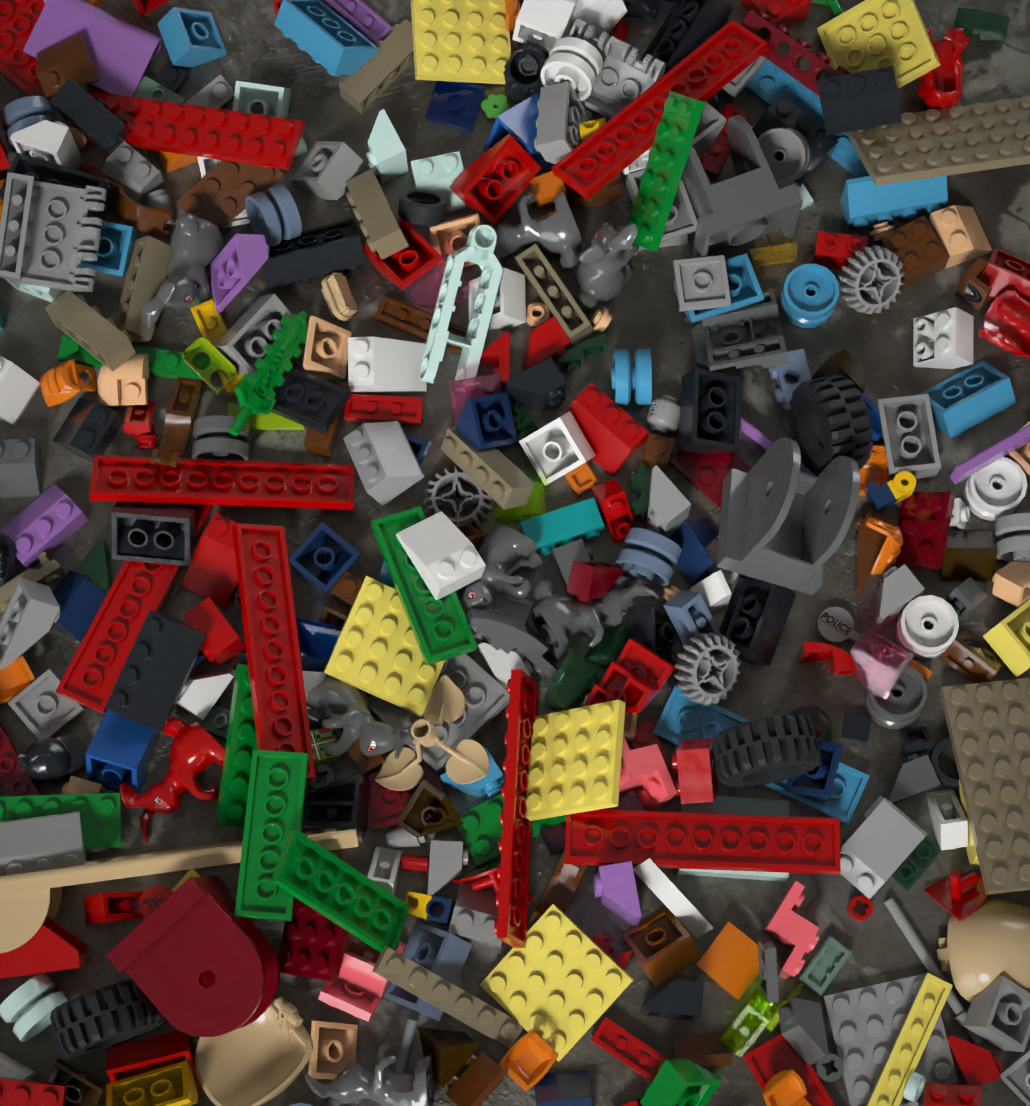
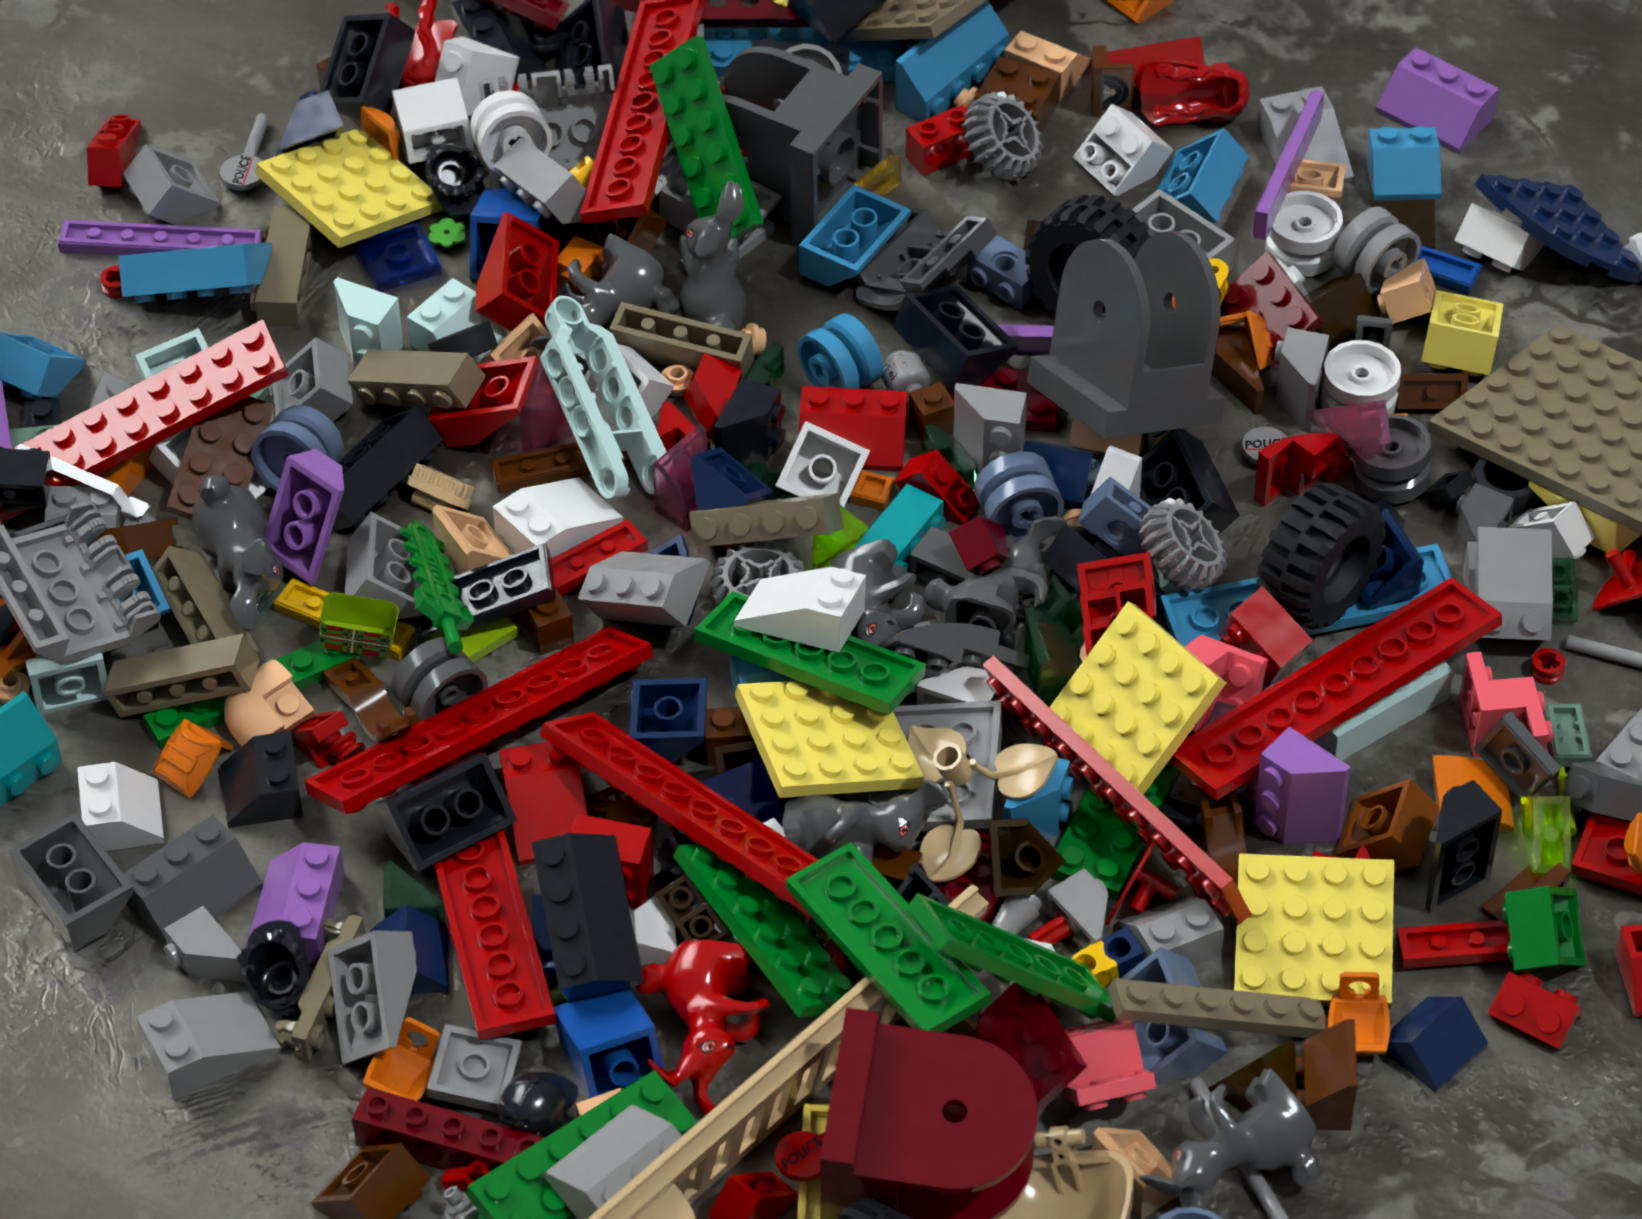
camera: 40 degrees left, 25 degrees down
white sticker [633,858,713,939] -> none
light grey plate [673,255,731,312] -> none
dark azure wheel [780,264,839,328] -> none
none -> white piece [17,444,151,521]
none -> dark brown slope [655,874,729,941]

